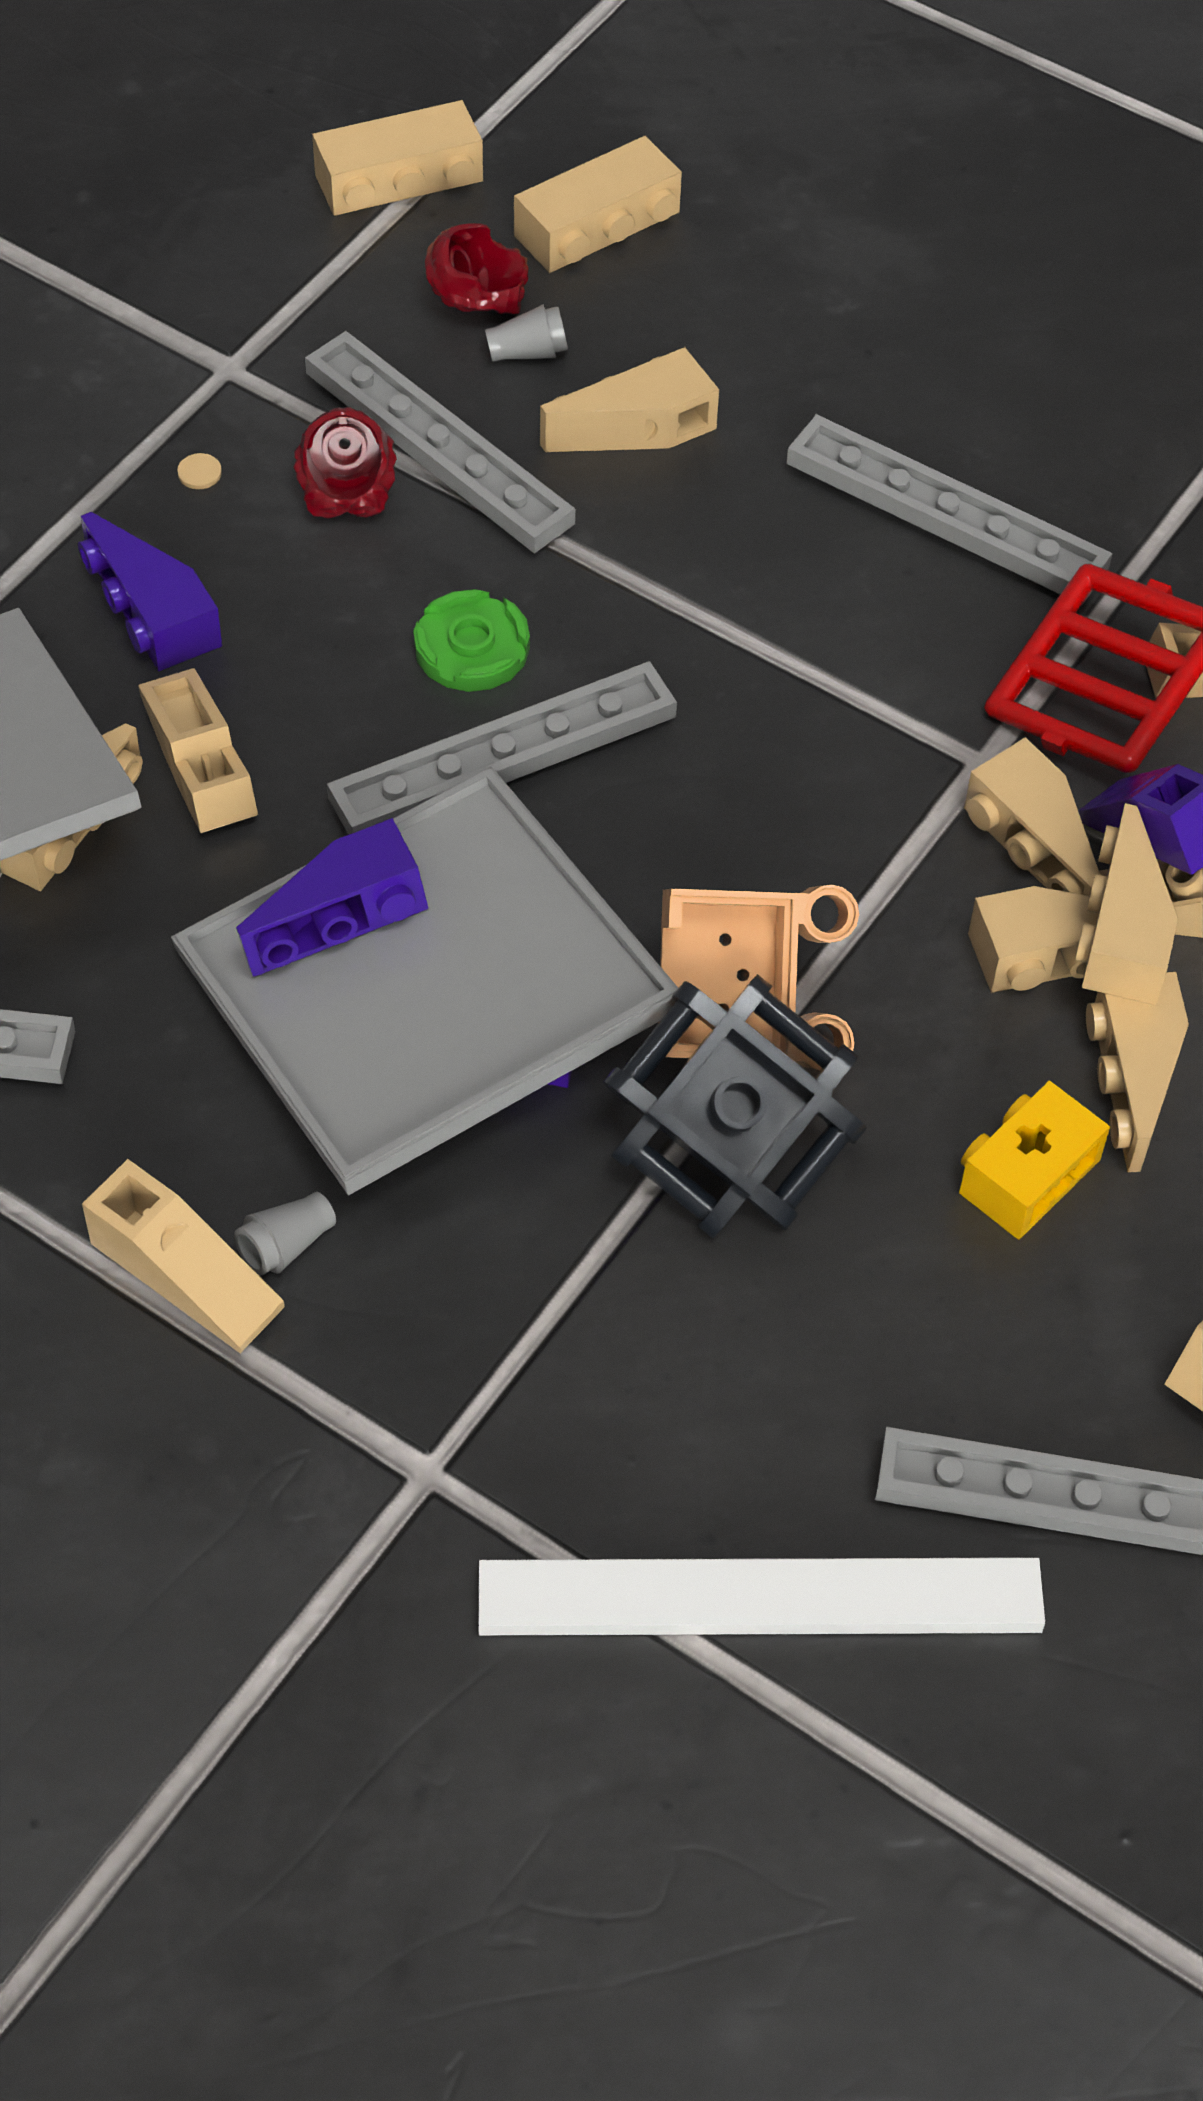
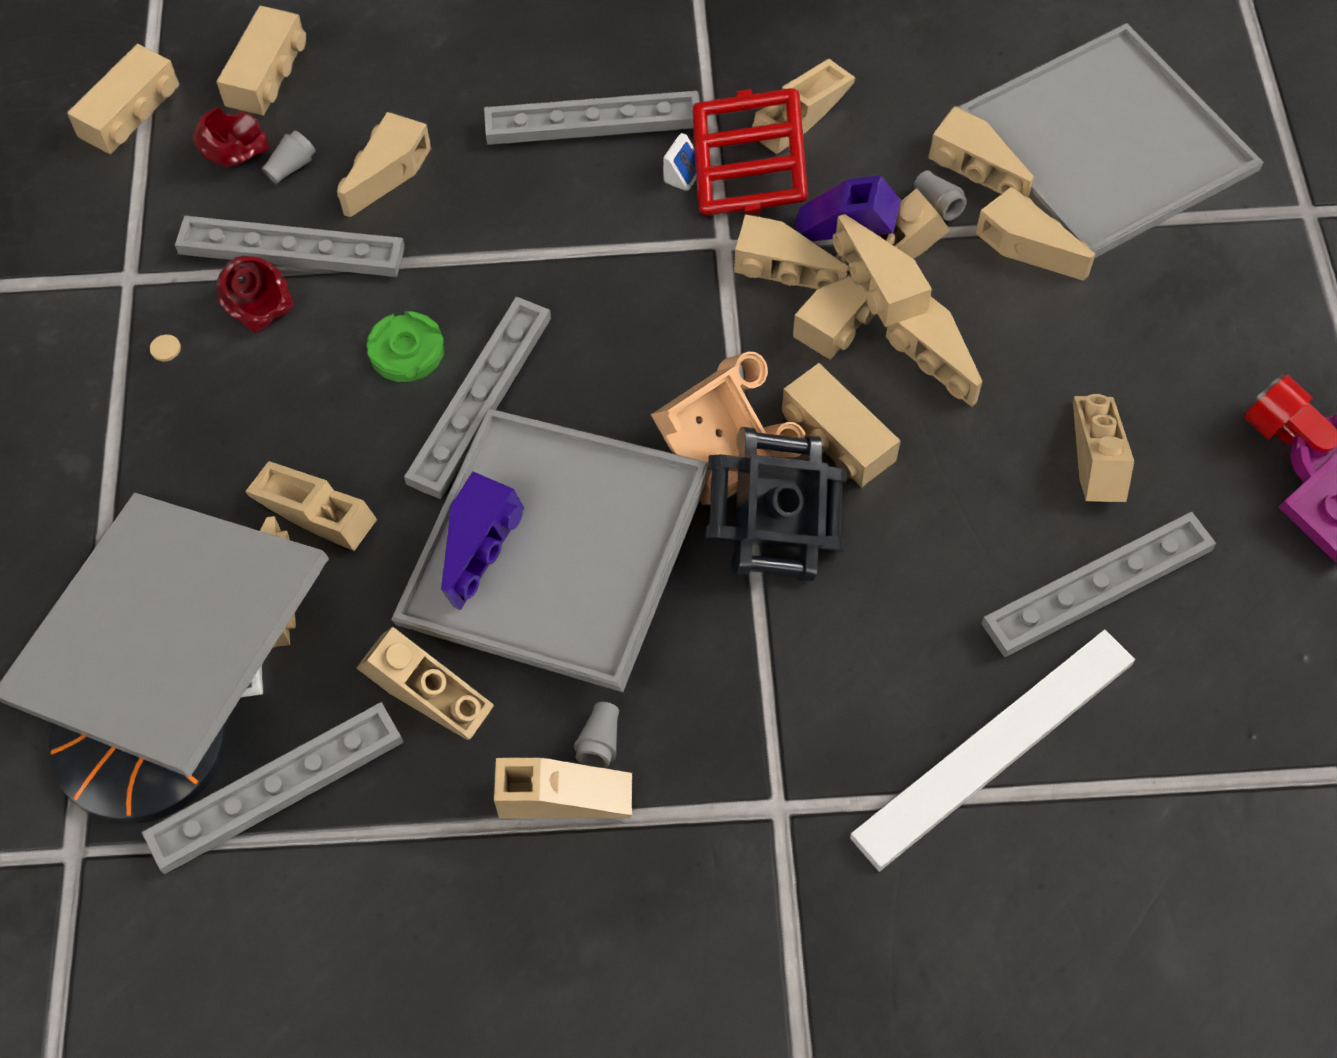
camera: 35 degrees left, 5 degrees up
dark purple slope [78,512,222,671] -> none
yellow brick [959,1080,1110,1240] -> none
none -> tan slope [356,627,494,740]
none -> slope [663,133,697,191]
none -> tan brick [782,363,901,488]

